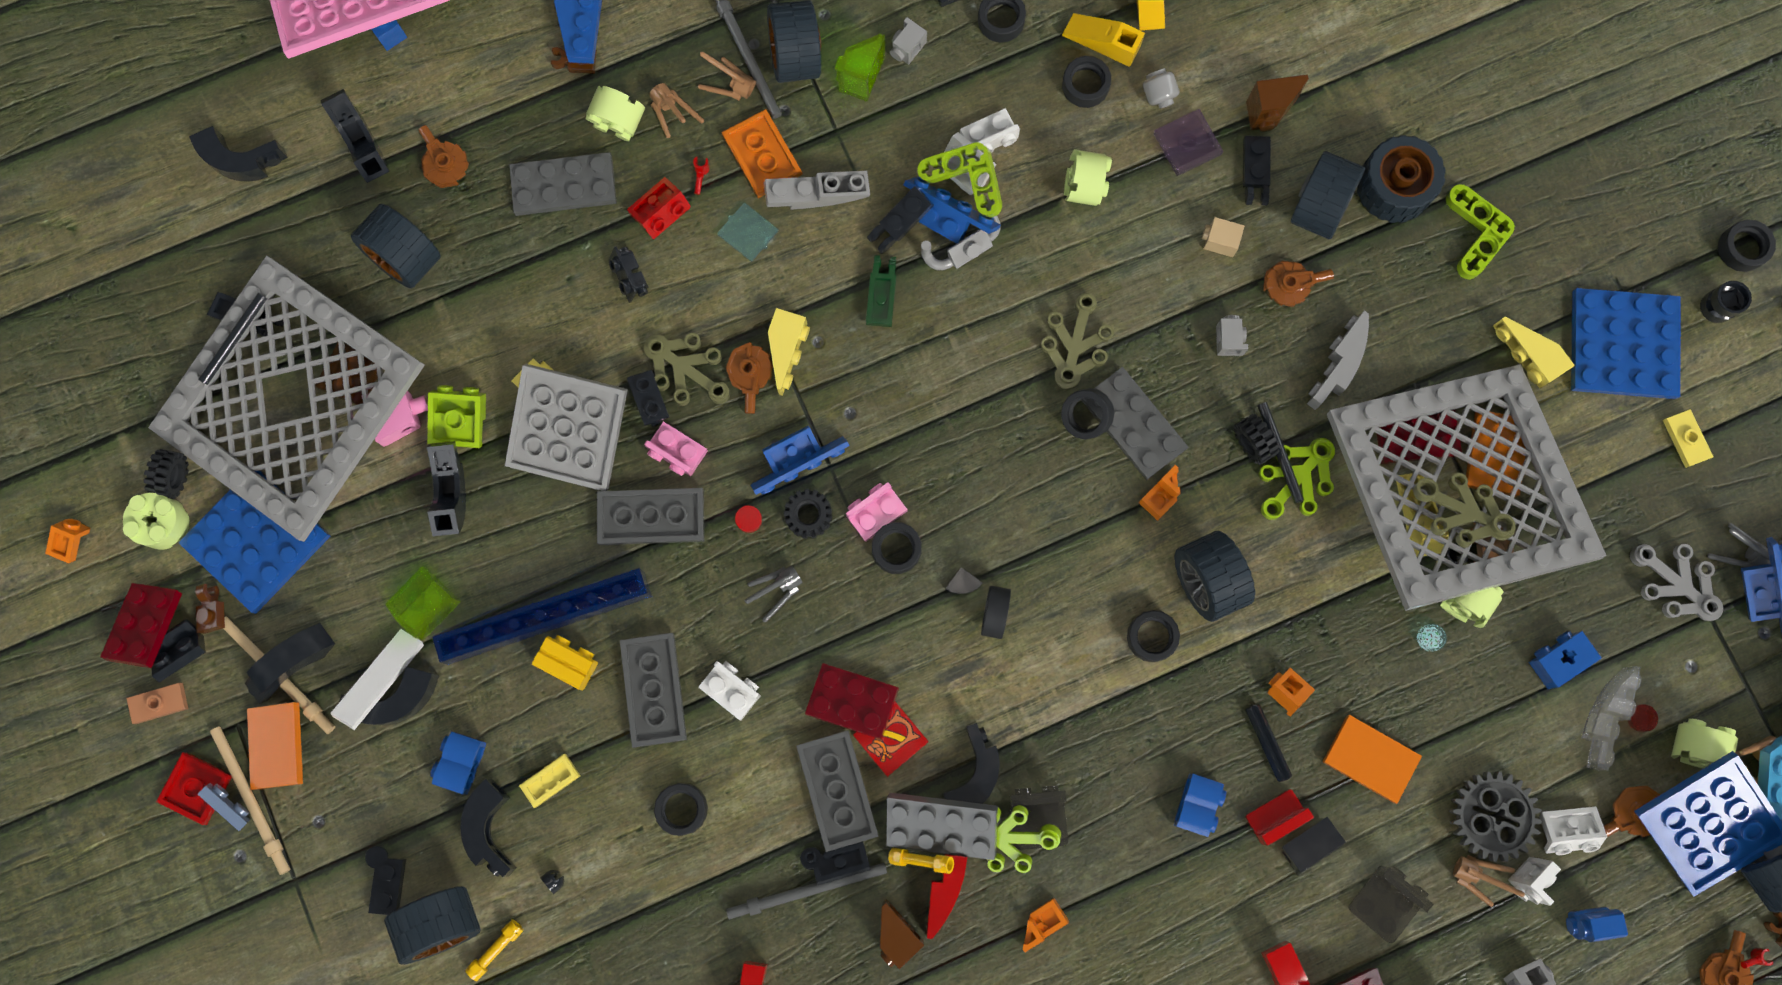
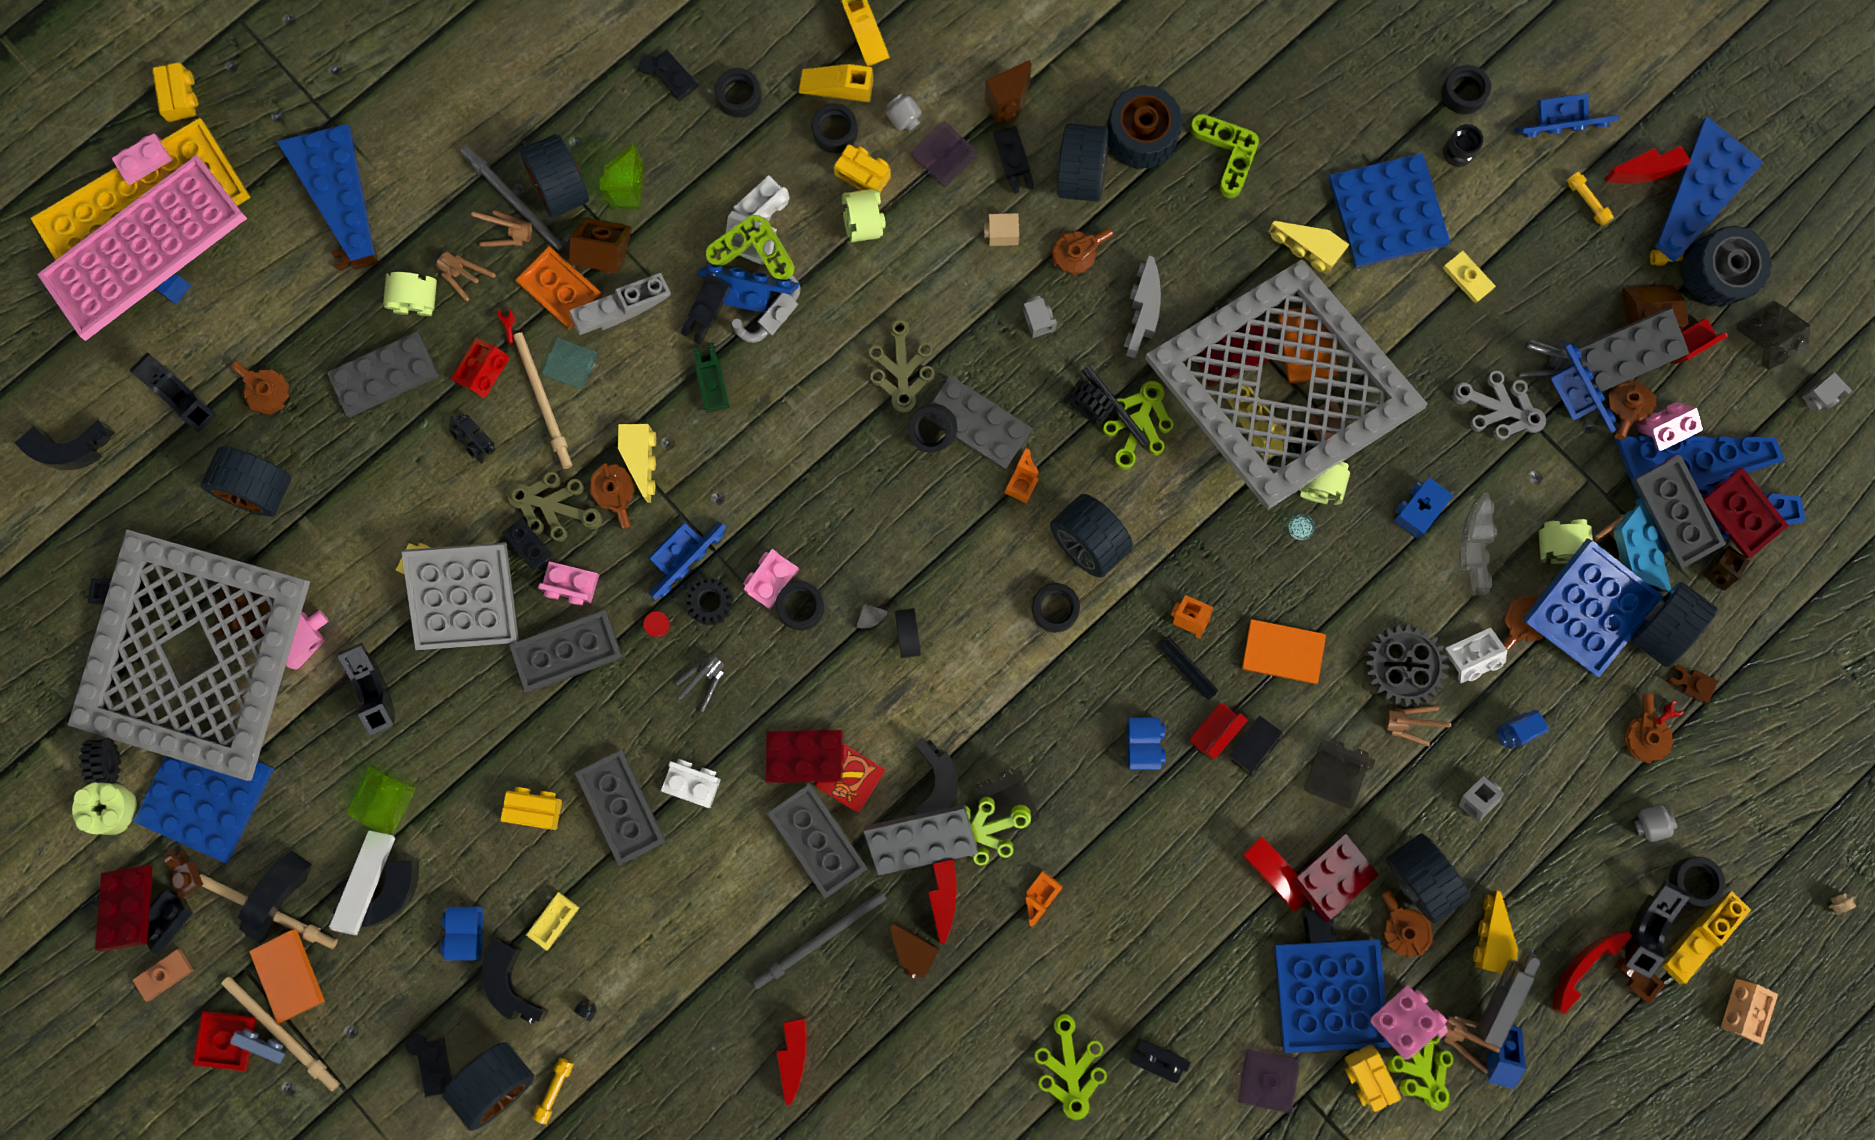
camera: 20 degrees left, 0 degrees up
orange bracket [45,519,90,563] -> none
black bar [198,293,268,385] -> none
lime plate [427,385,486,448] -> none
clear blue brick [432,568,652,665] -> none
black tyre [654,783,708,836] -> none
black hinge [800,841,871,885] -> none
yellow bar [888,848,954,874] -> none
light grey brick [890,17,927,65] -> none
olive plant [1413,473,1515,548] -> none
white bracket [1508,857,1561,906] -> none
clear red tile [1627,704,1658,732] -> none
none -> tan bar [513,333,572,469]
none -> reddish brown slope [569,217,632,273]
none -> yellow brick [834,144,891,193]

